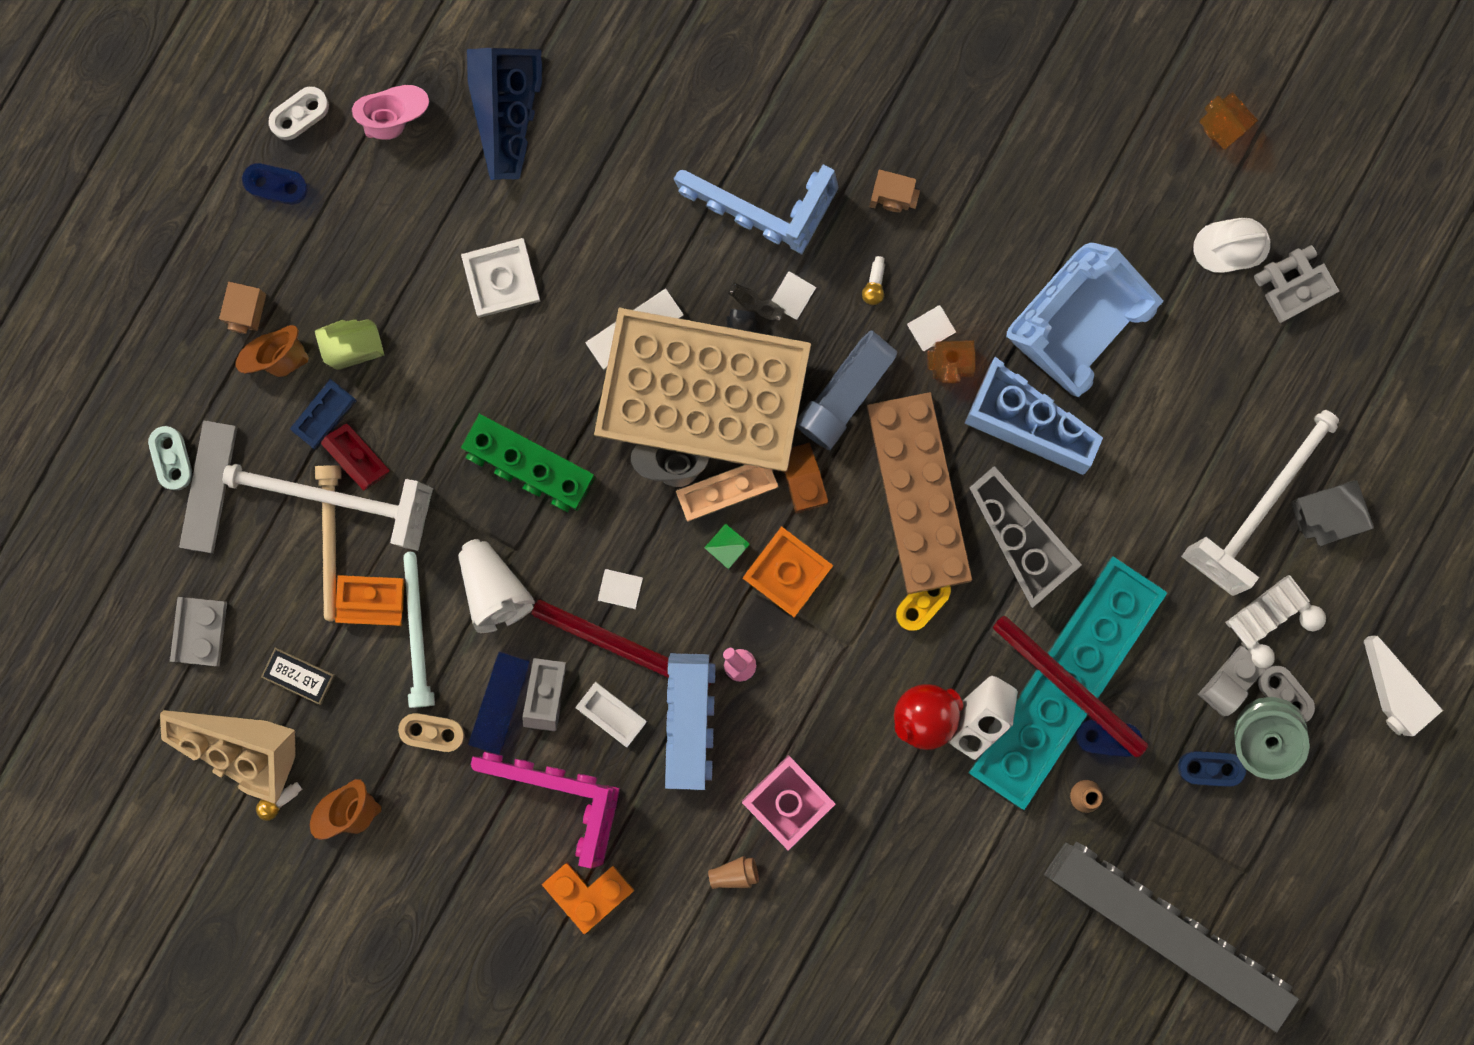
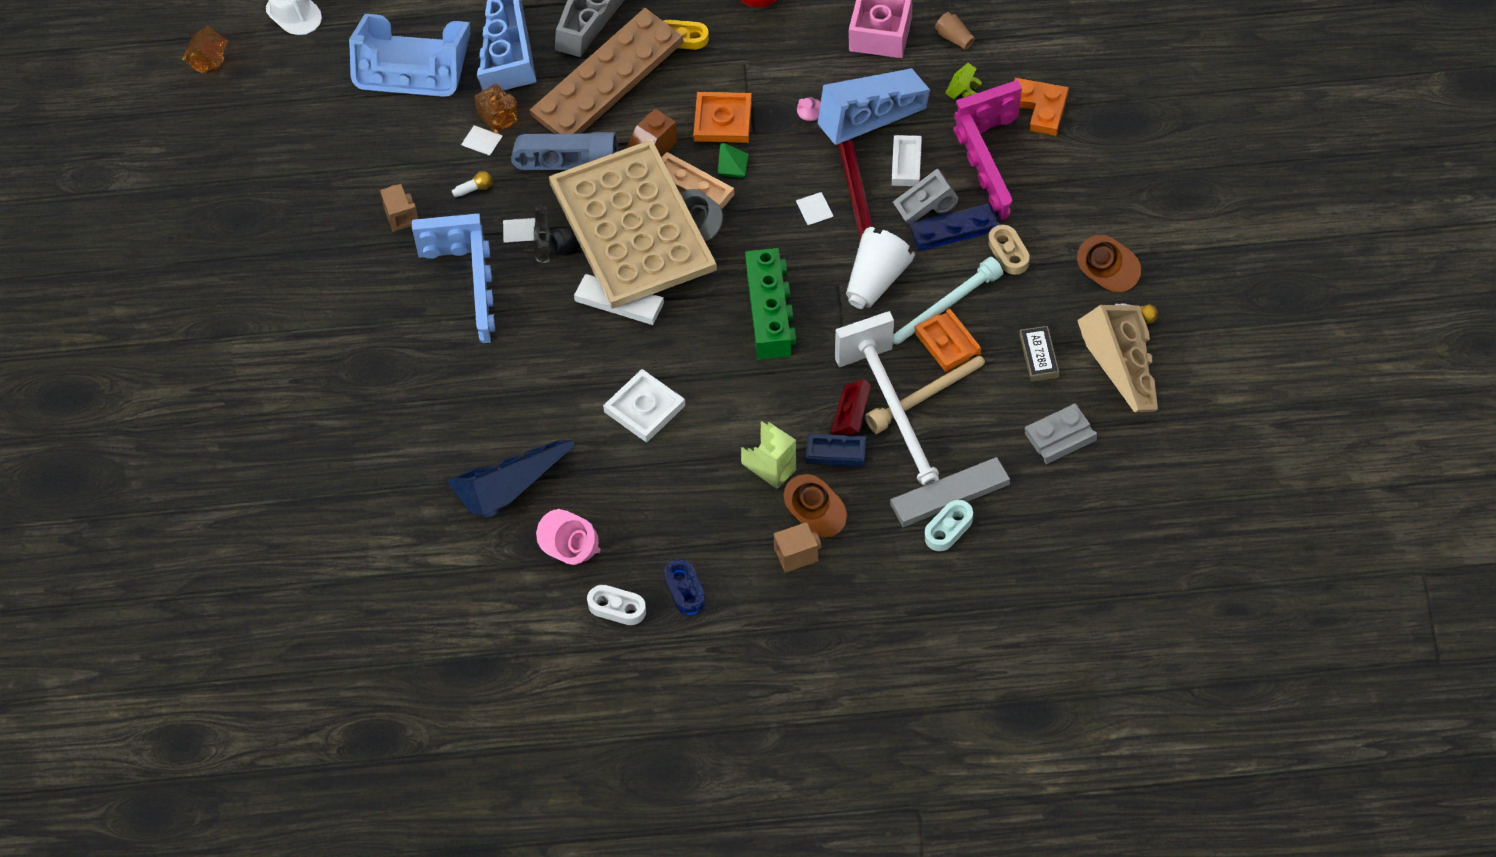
camera: 120 degrees left, 30 degrees down
none -> lime tile [945,63,982,99]

